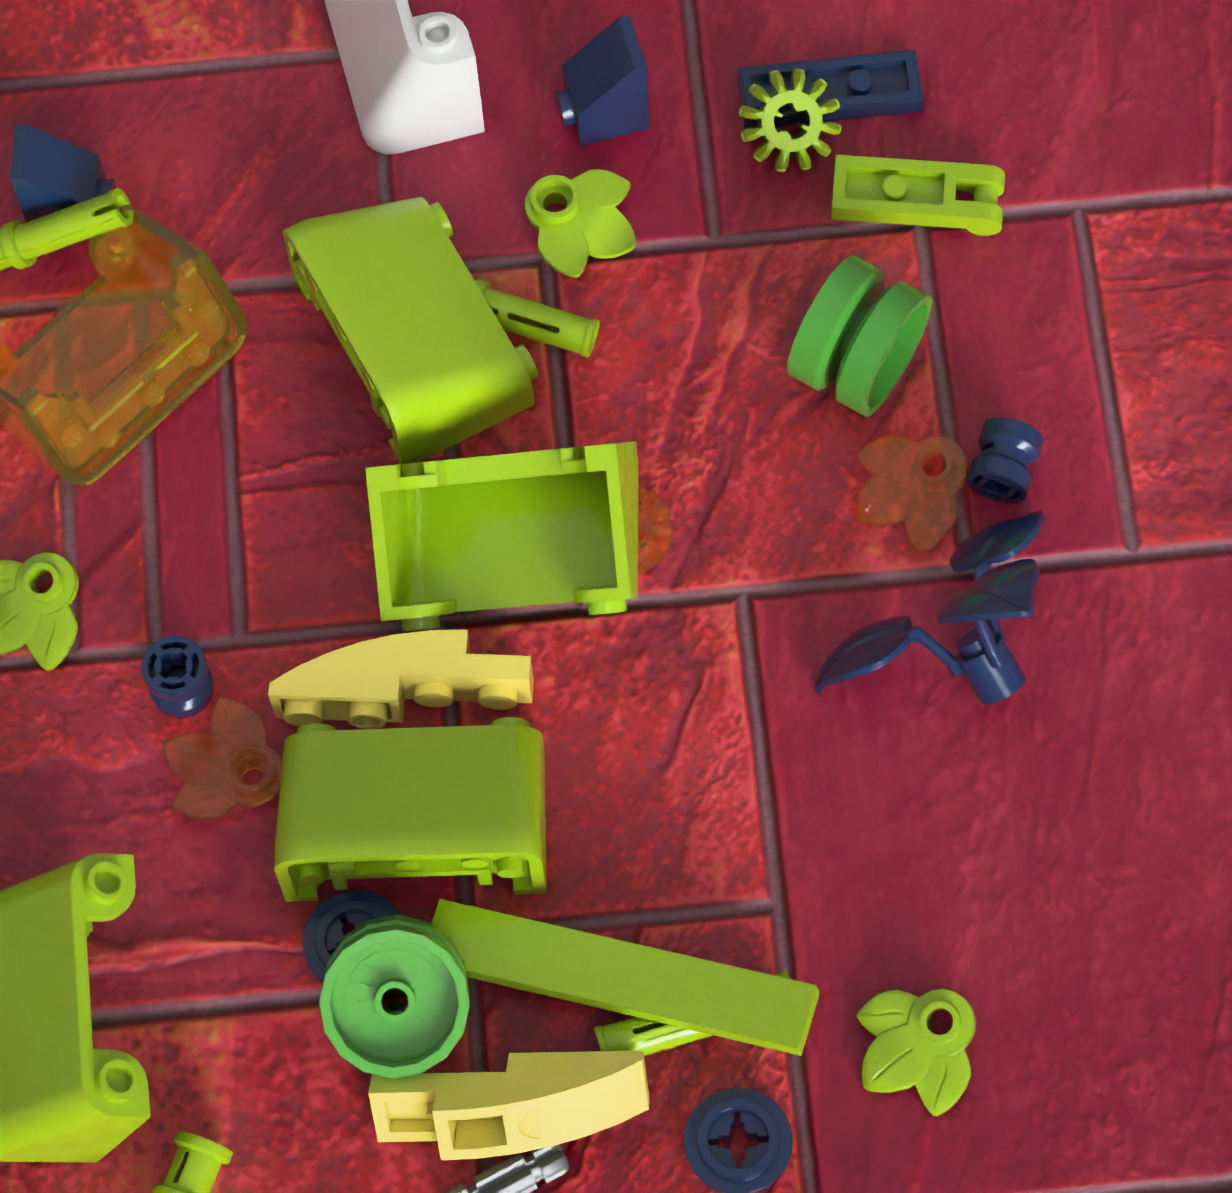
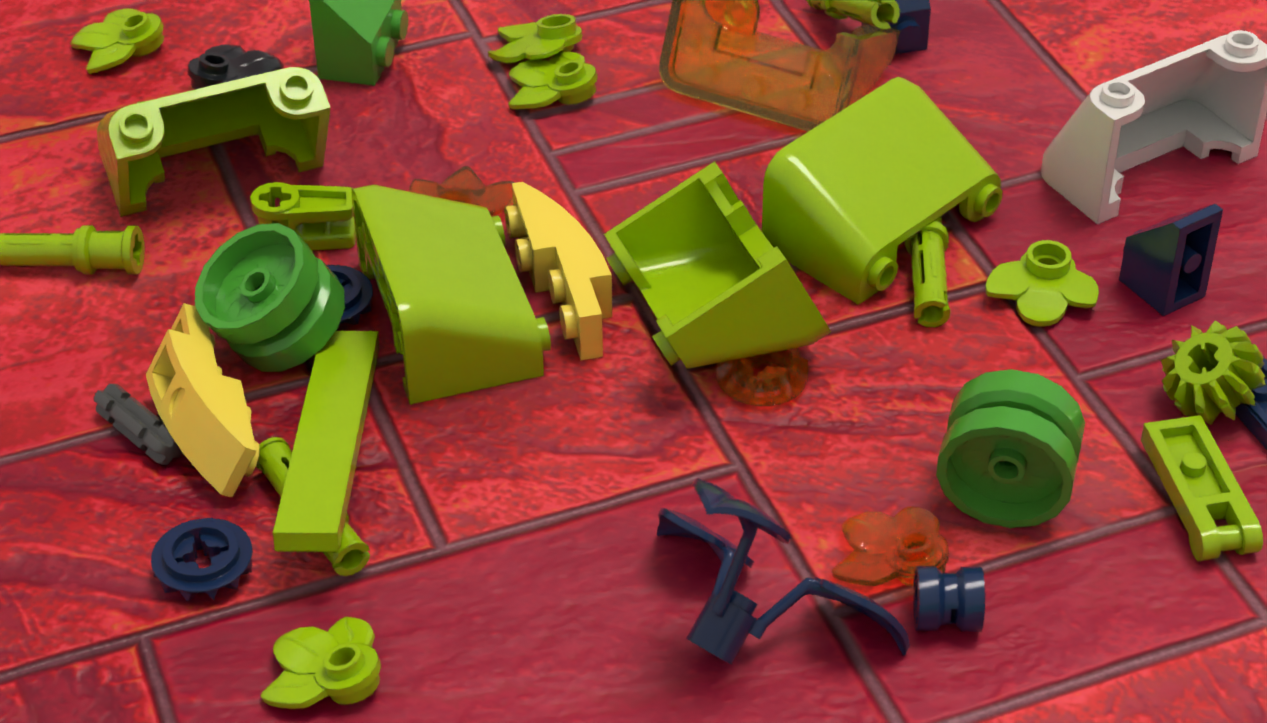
camera: 70 degrees right, 25 degrees down
dark blue wheel [141,635,214,719] -> none
none -> lime piece [250,182,356,250]

